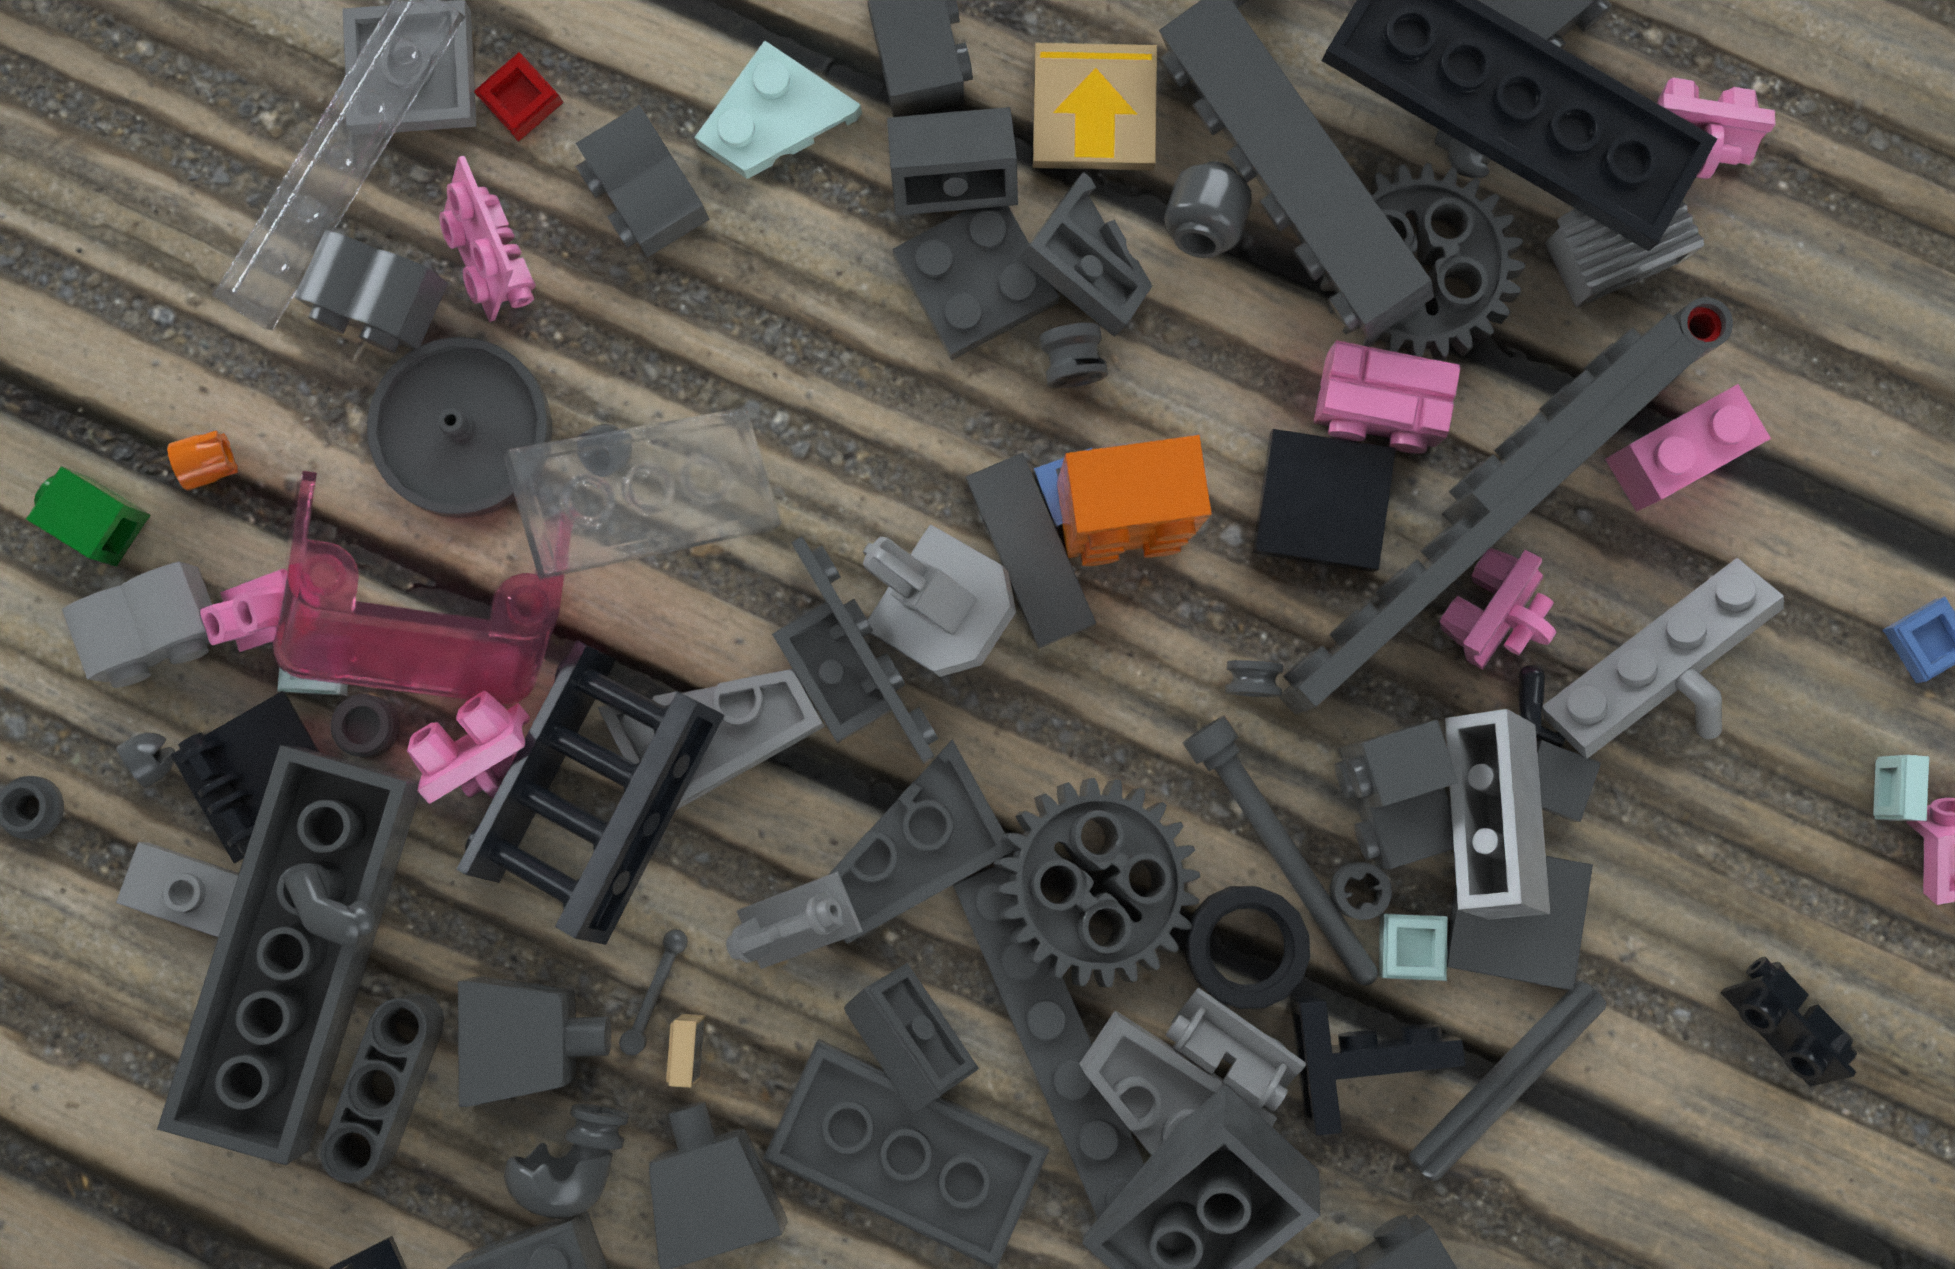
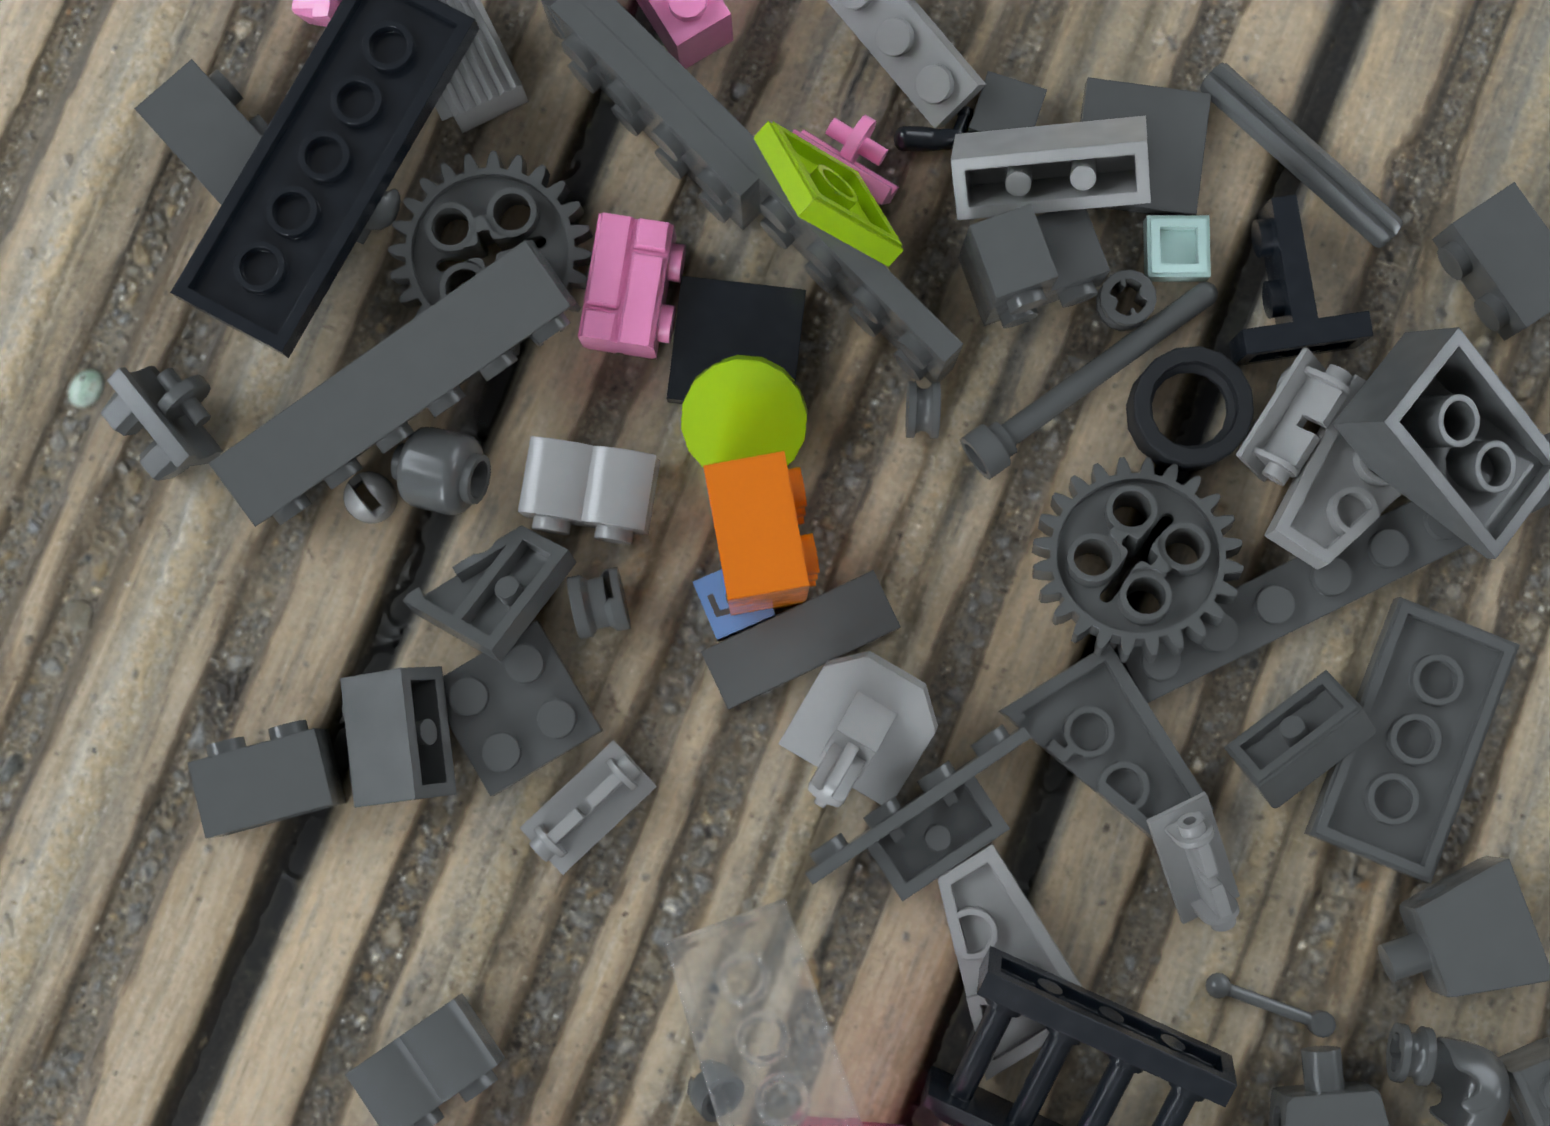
camera: 90 degrees left, 0 degrees up
tan tile [666,1014,705,1088] -> none
light aqua wing [694,41,862,179] -> none
tan tile [1033,43,1157,170] -> none
none -> light grey hinge [343,471,397,524]
none -> light grey brick [518,436,660,545]
none -> light grey hinge [520,740,657,875]
none -> lime tile [681,355,808,468]
none -> lime tile [753,121,904,267]

